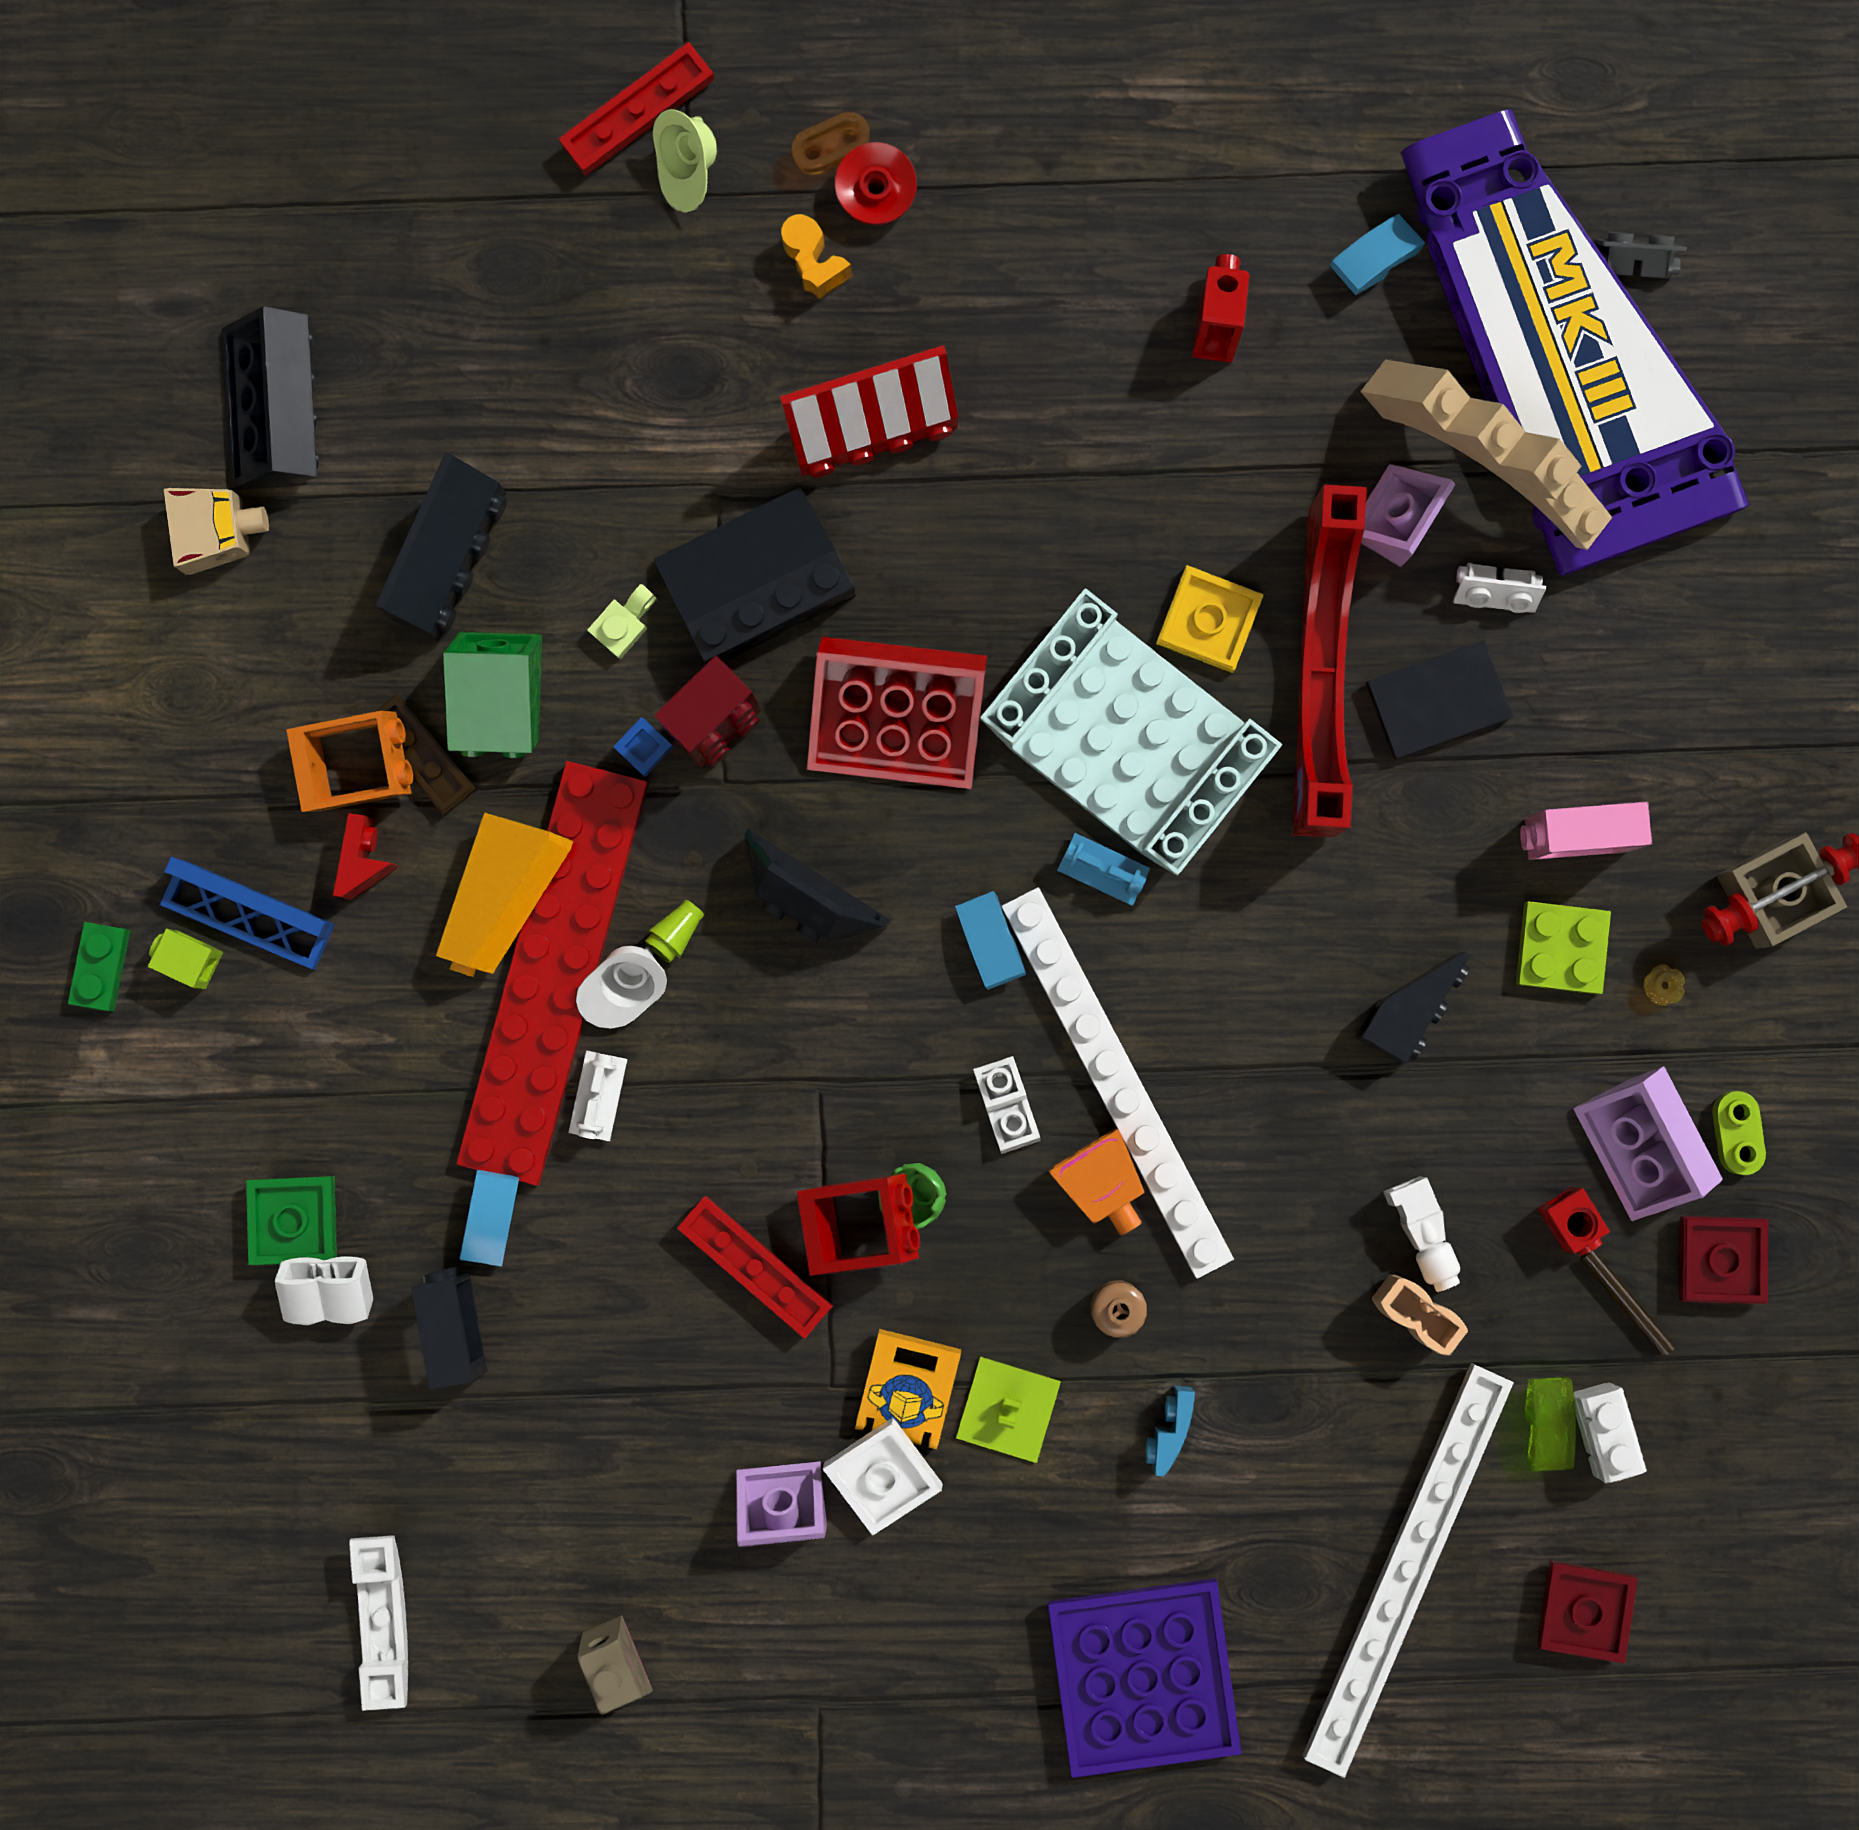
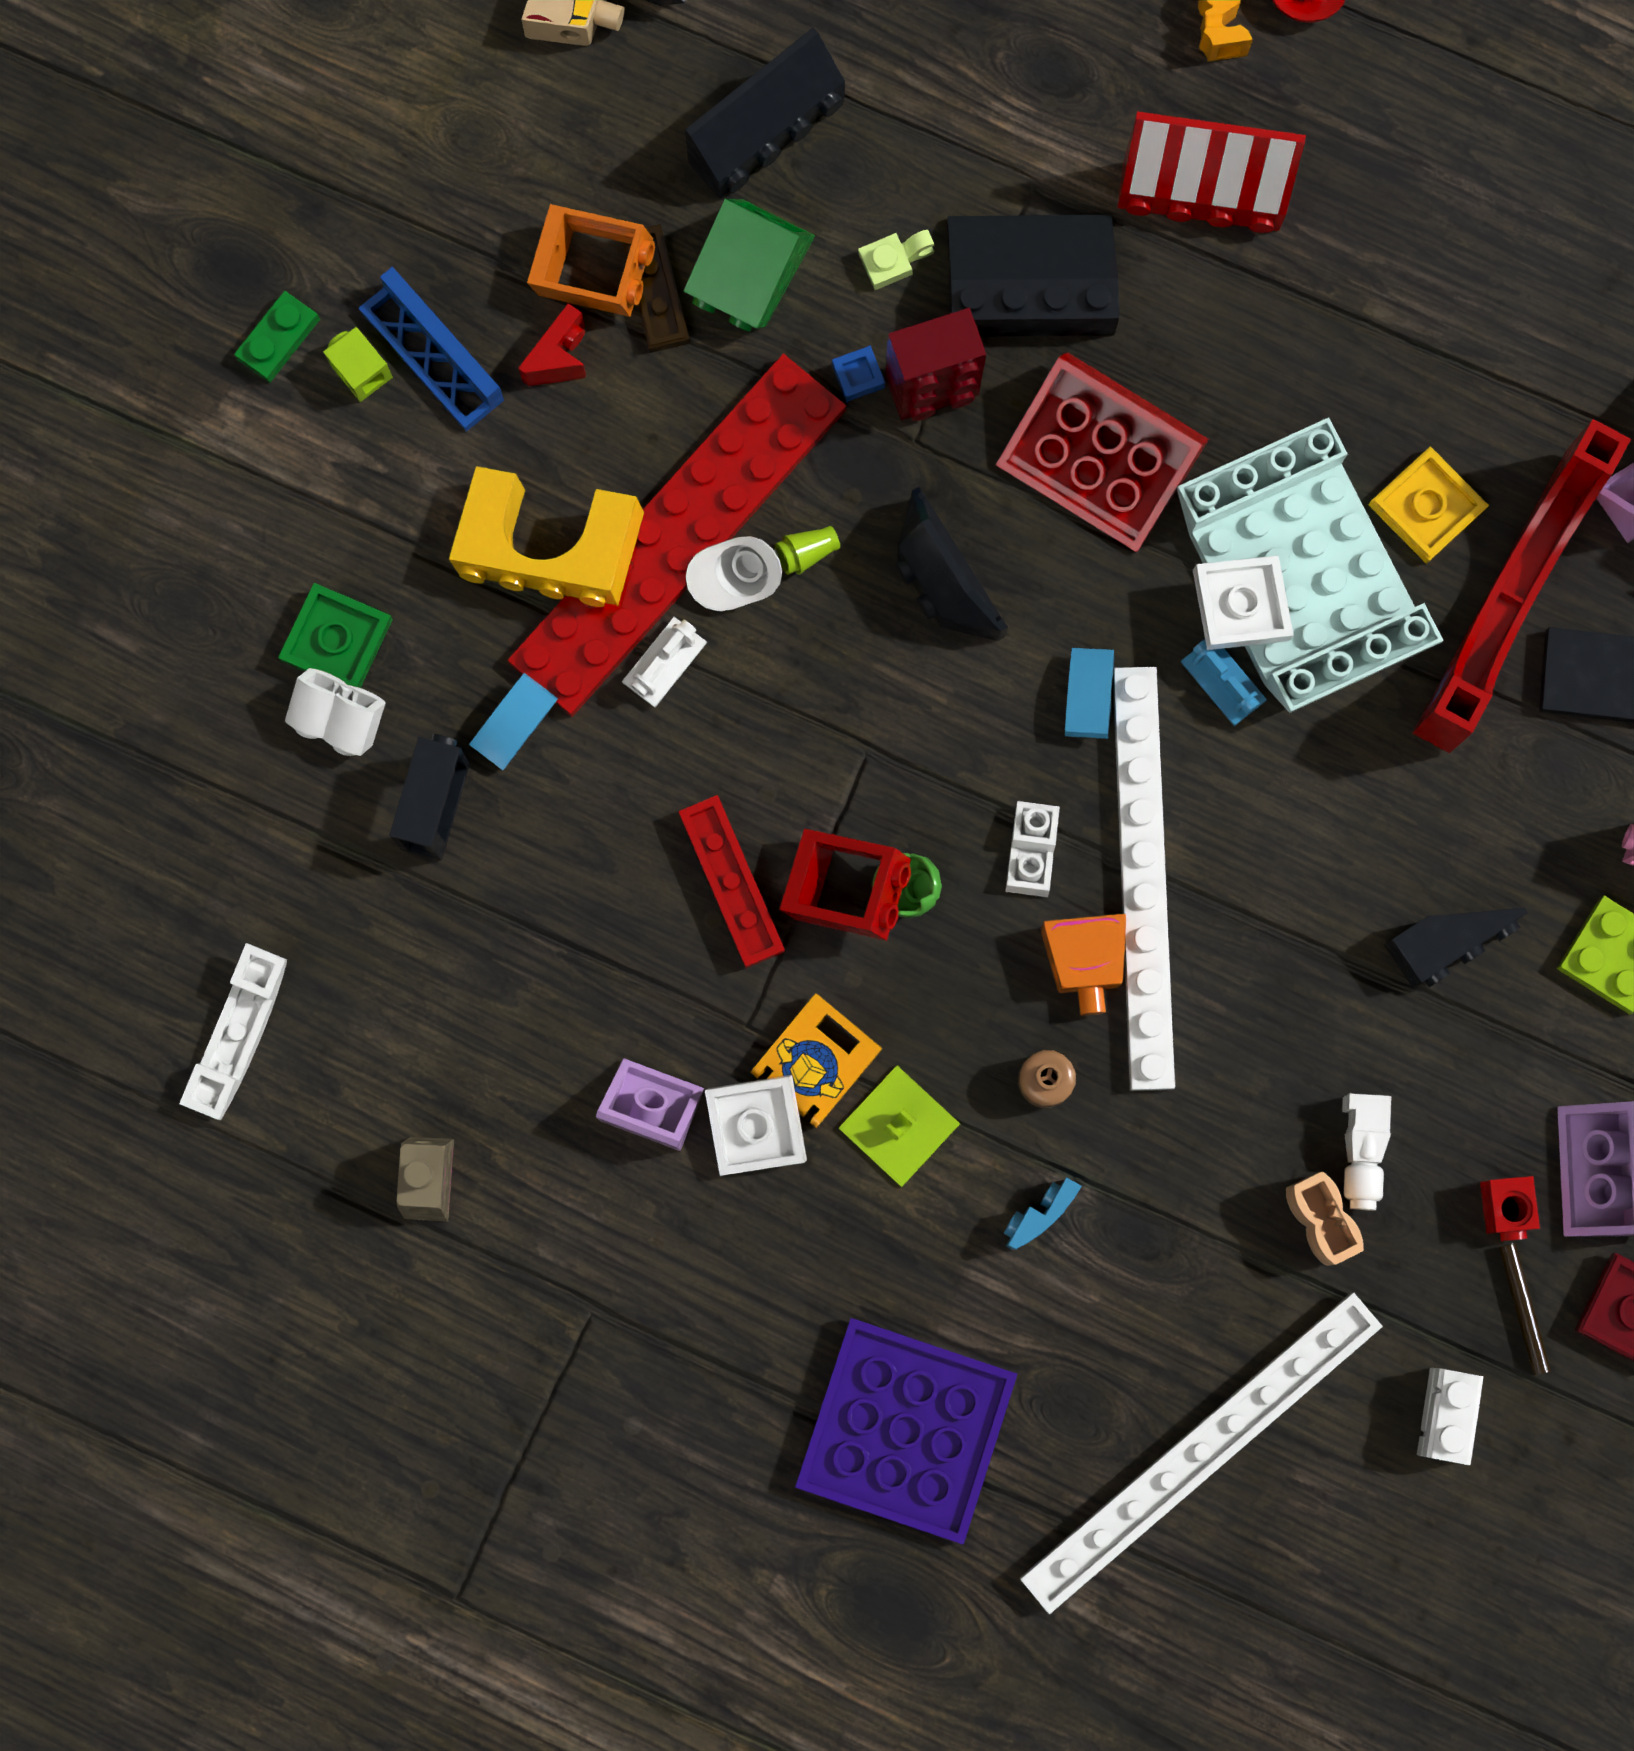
camera: 25 degrees right, 5 degrees down
light orange slope [436,813,573,977] -> none
red torso [1192,254,1249,363] -> none
clear neon green slope [1524,1377,1576,1472] -> none
dark red plate [1537,1560,1638,1664] -> none
none -> yellow arch [449,466,644,607]
none -> white plate [1193,556,1294,650]

